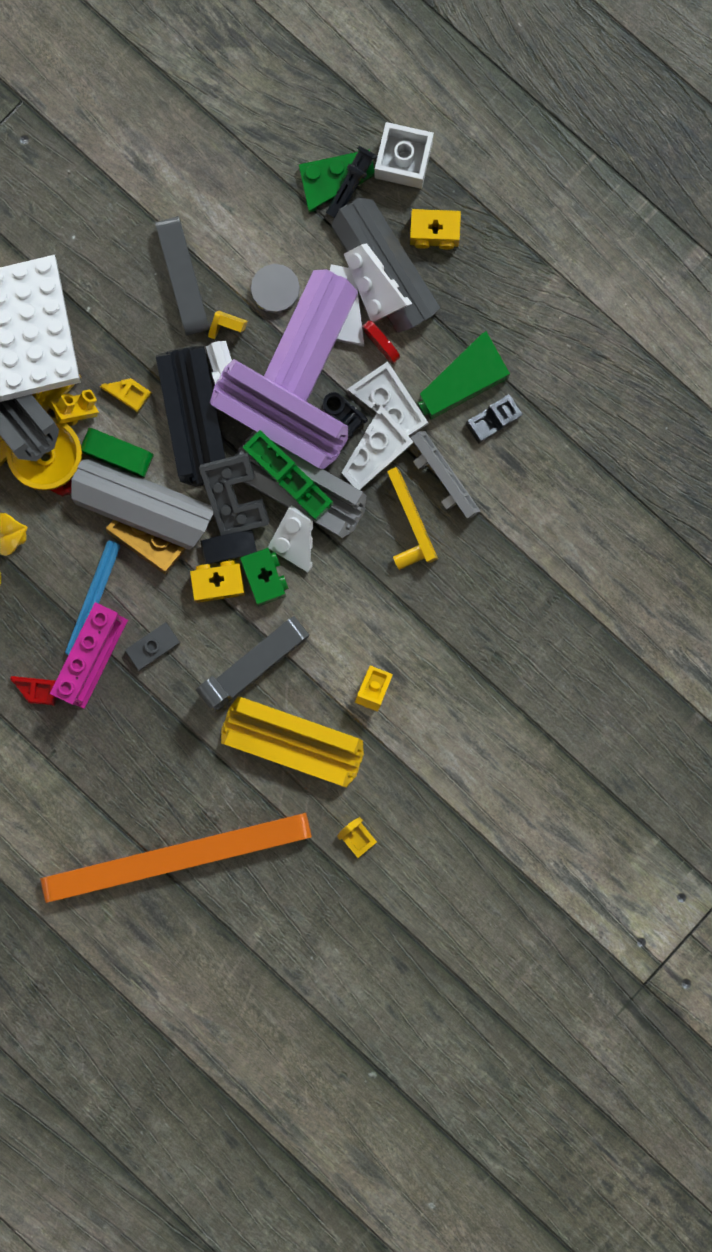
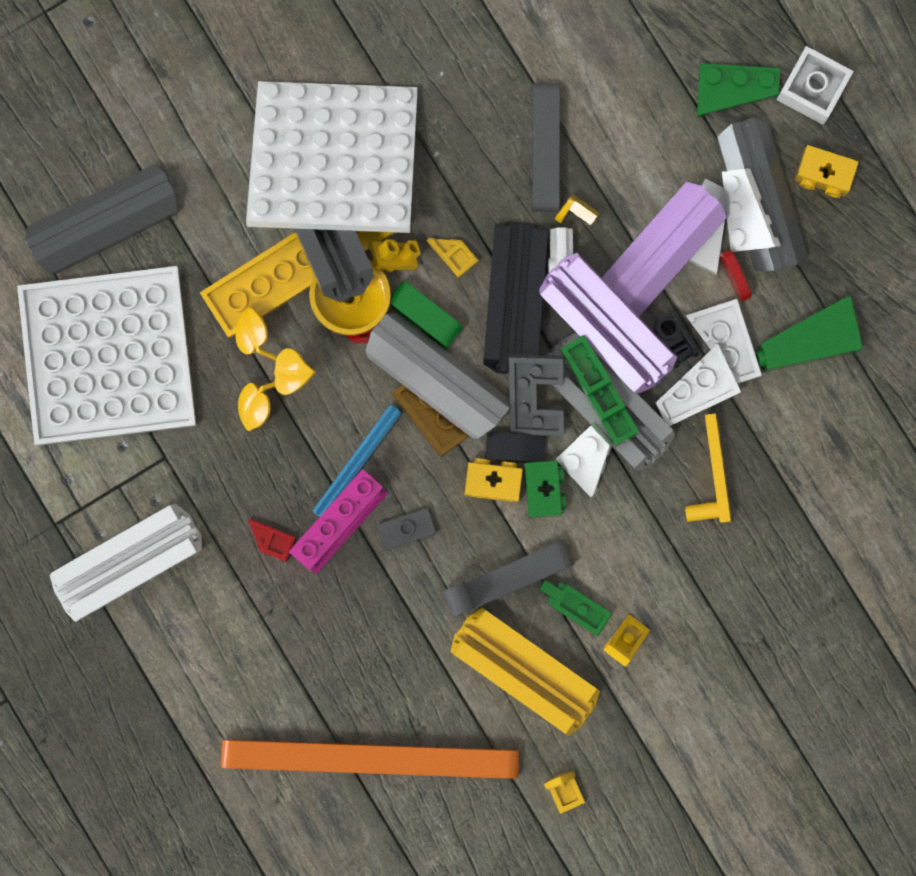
camera: 15 degrees right, 0 degrees up
light grey tile [251,264,300,314] -> none
black pin [326,145,378,218] -> none
light grey hinge [411,431,481,518] -> none
slope [465,394,523,444] -> none
none -> green hinge [539,580,612,637]

